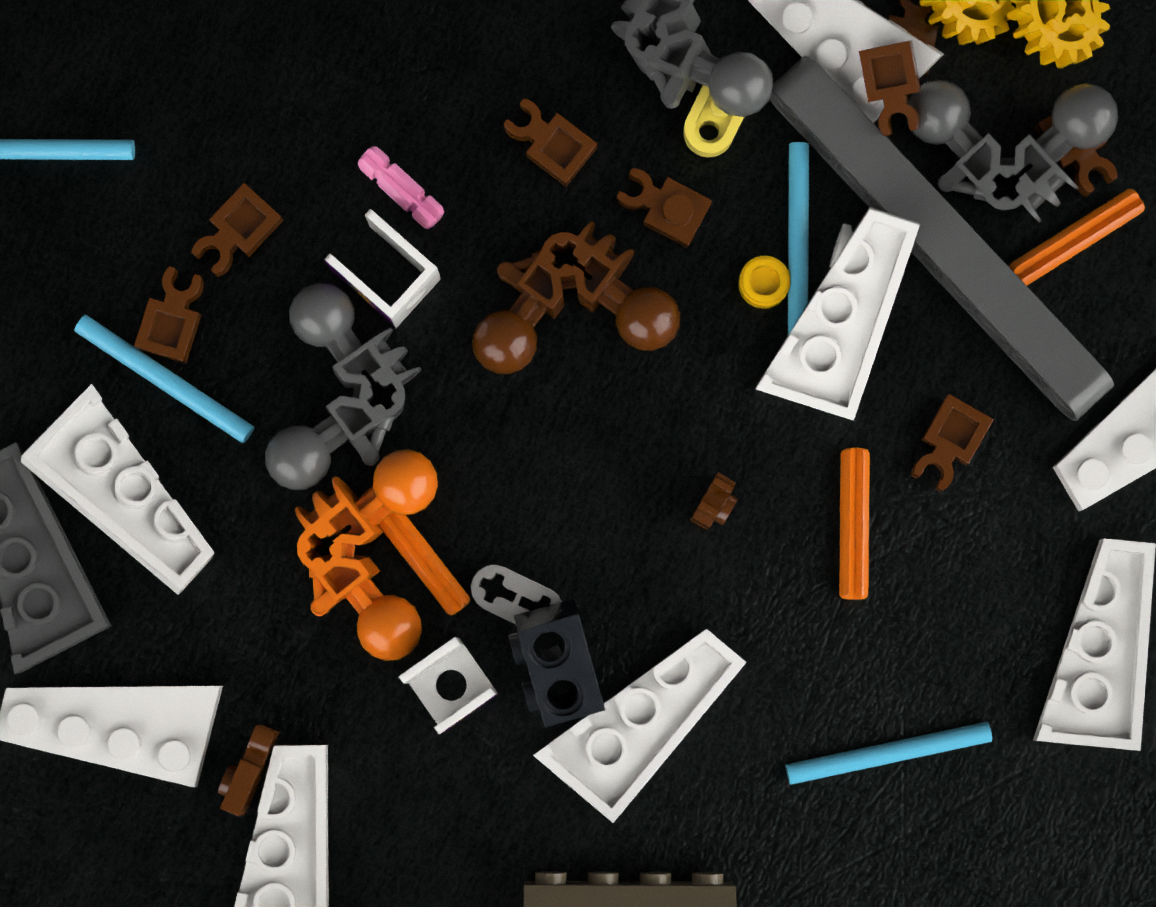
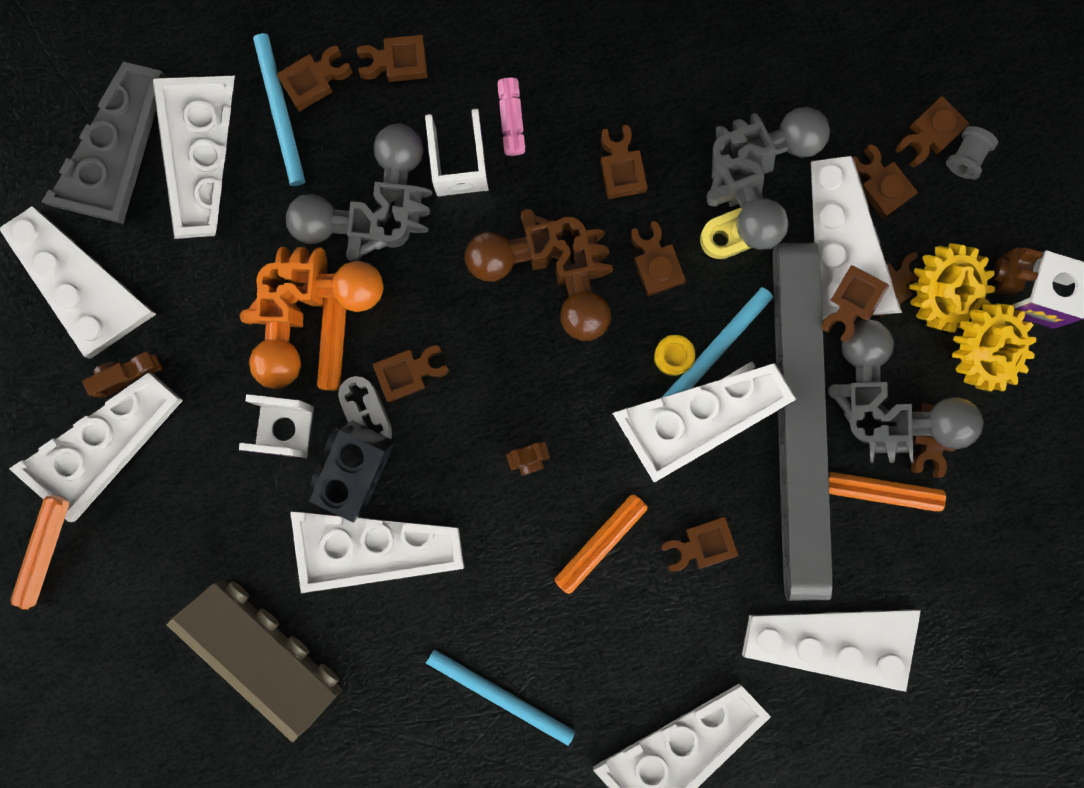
camera: 45 degrees right, 0 degrees up
none -> reddish brown plate [372,346,449,403]

